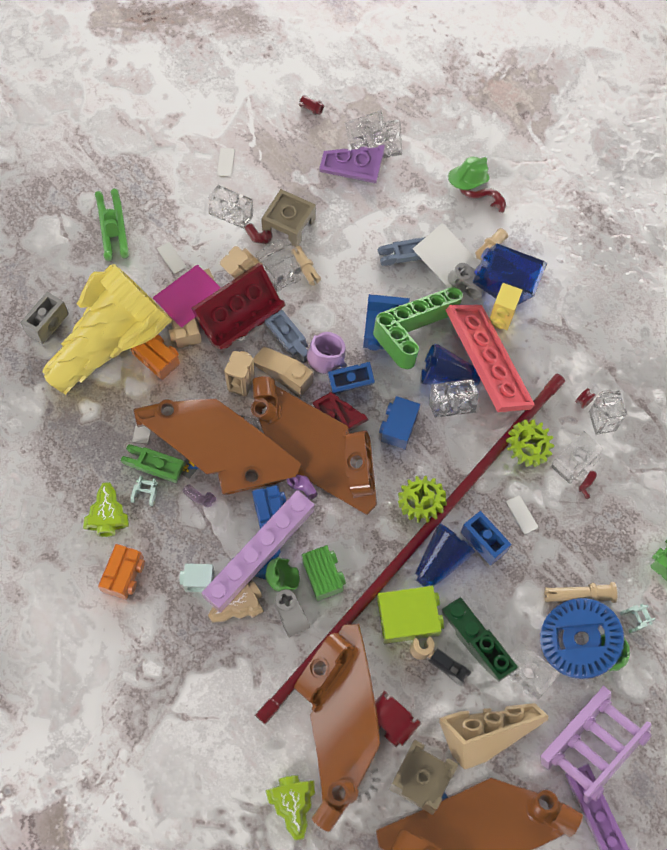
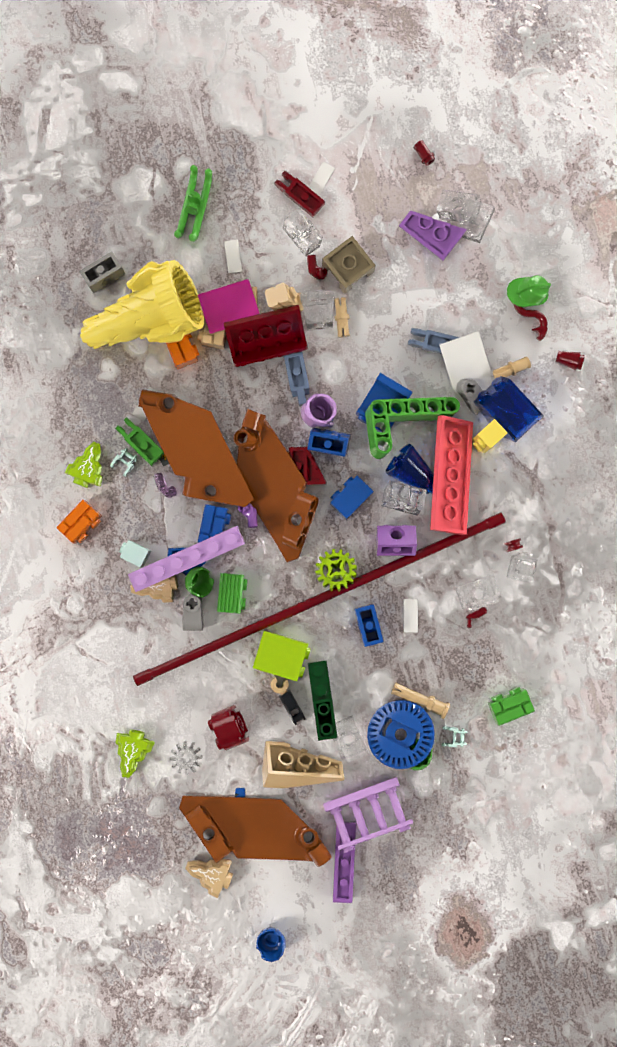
camera: 20 degrees right, 20 degrees up
tan brick [224,351,255,397] -> none
tan slope [253,346,313,398] -> none
dark orange panel [295,624,380,832] -> none
dark tan panel [389,739,459,815] -> none
clear blue cone [415,524,475,587] -> none
lime gear [506,419,554,467] -> none
none -> dark red hinge [274,171,325,218]
none -> medium lavender brick [376,525,417,556]
none -> dark red cone [555,351,585,371]

